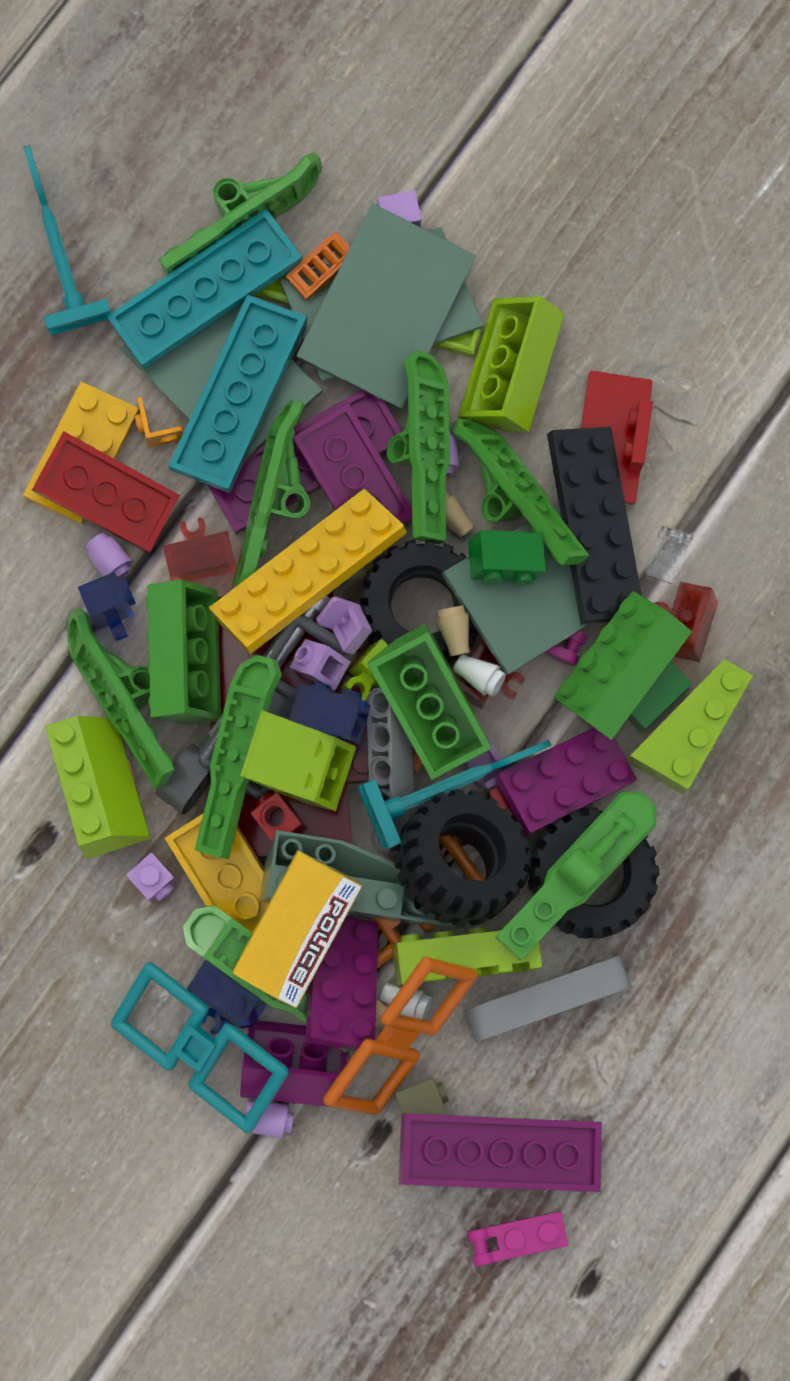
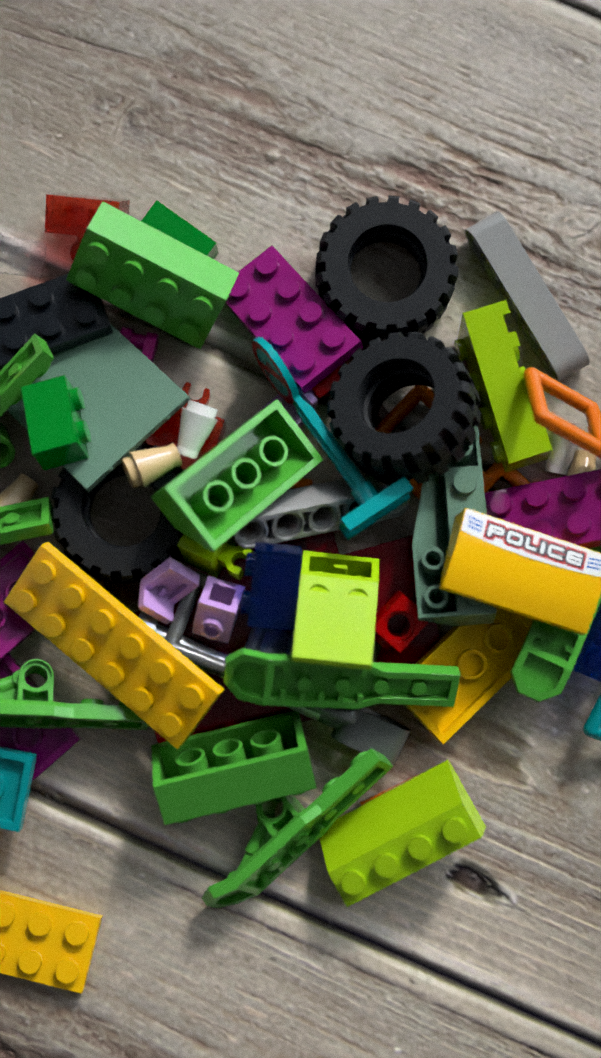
camera: 95 degrees left, 5 degrees up
red plate [32,431,180,553] -> none
clear blue brick [78,572,136,642] -> none
lavender brick [85,532,132,582] -> none
lavender brick [126,852,177,903] -> none
clear red brick [163,517,236,582] -> none
bright green piece [495,791,656,961] -> none
lime wedge [627,659,753,795] -> none

